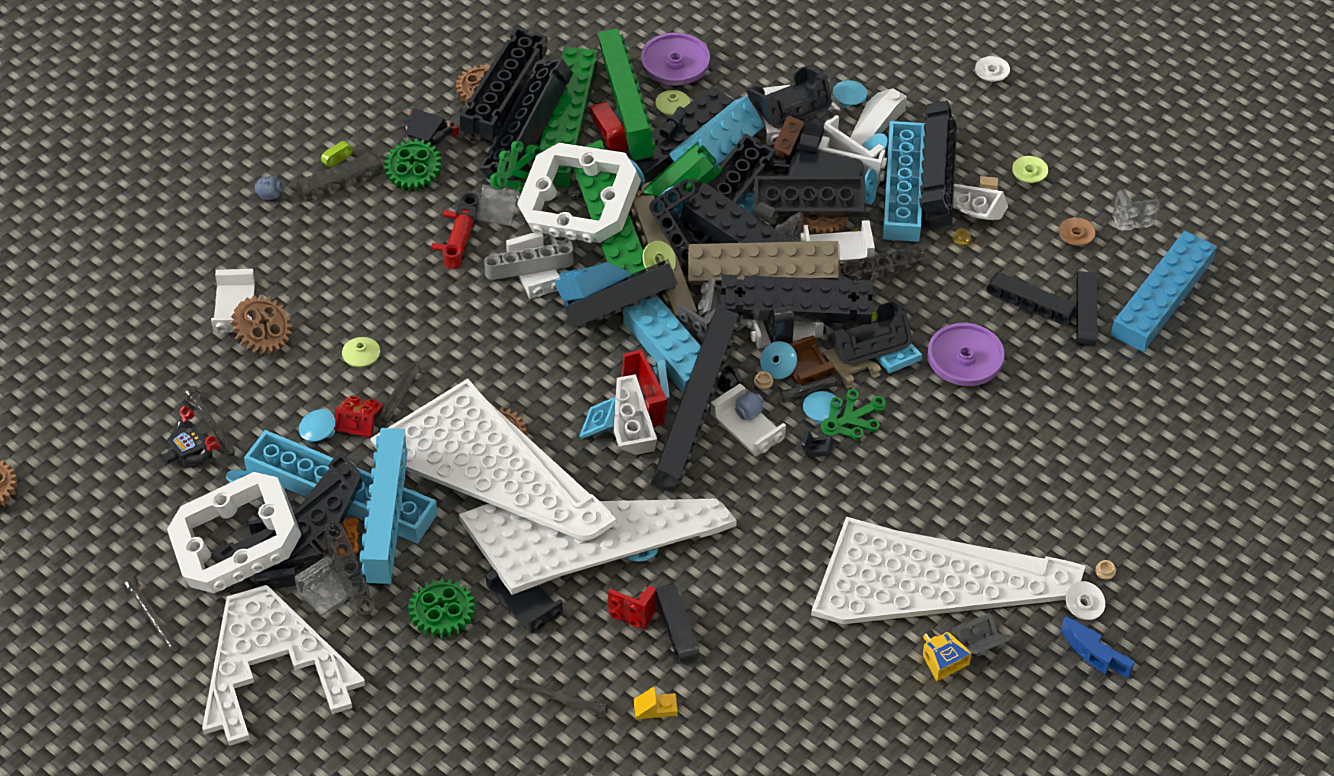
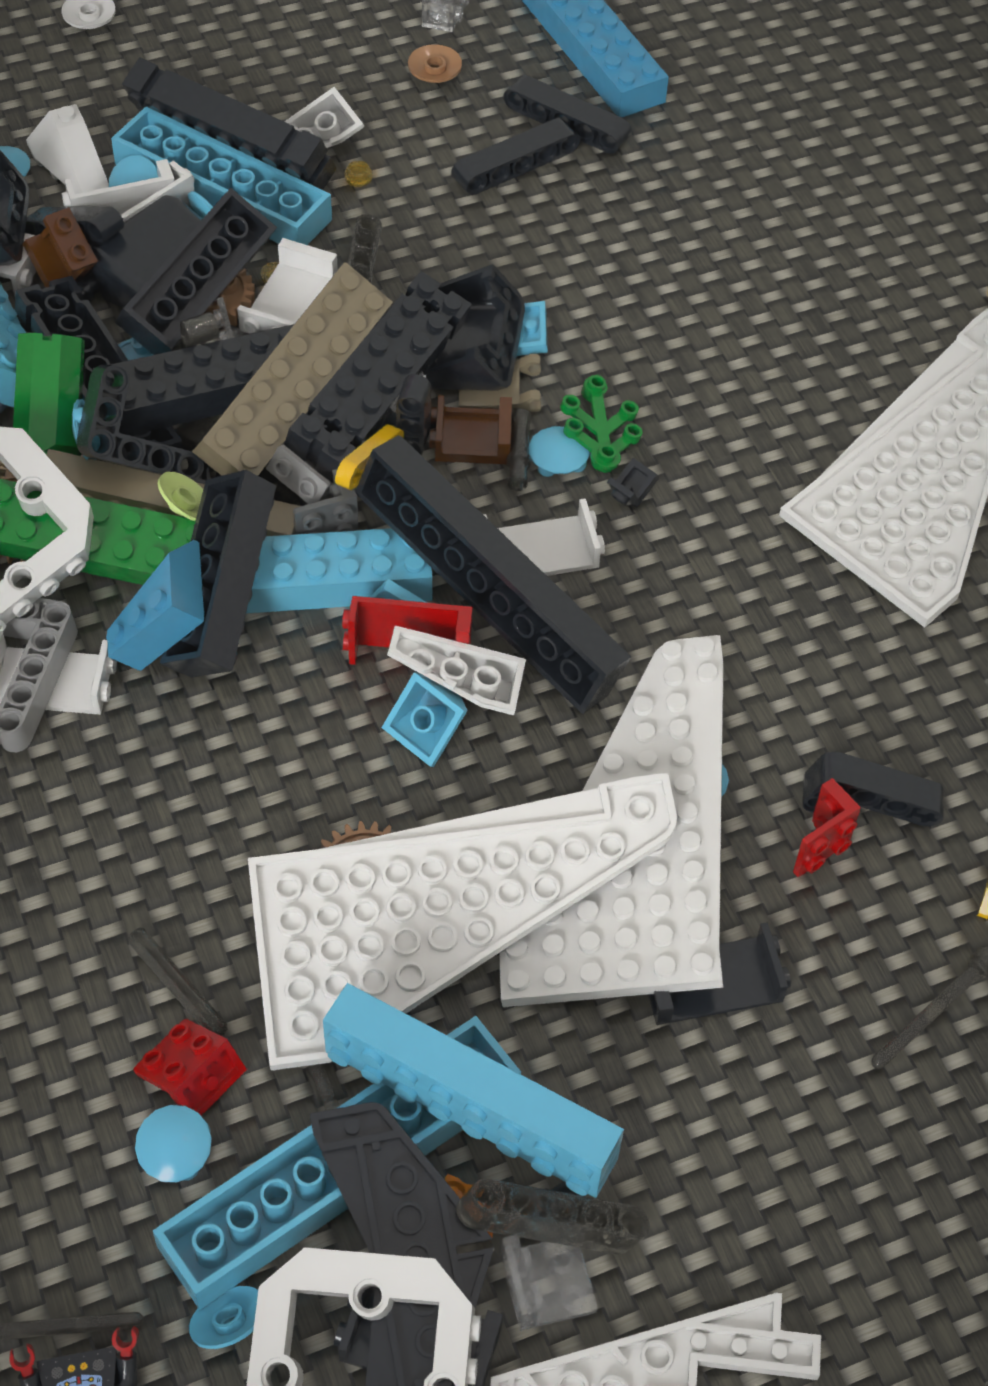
camera: 65 degrees left, 5 degrees up
yellowish green dish [342,337,380,367] -> none
green gear [408,578,475,639] -> none
sand blue head [735,392,764,420] -> none
tan plate [754,371,773,389] -> none
medium azure dish [760,341,797,379] -> none
medium lavender dish [928,323,1004,386] -> none
tan bracket [979,176,998,190] -> none
yellowish green dish [1012,156,1048,183] -> none
none -> yellow beam [335,424,404,491]

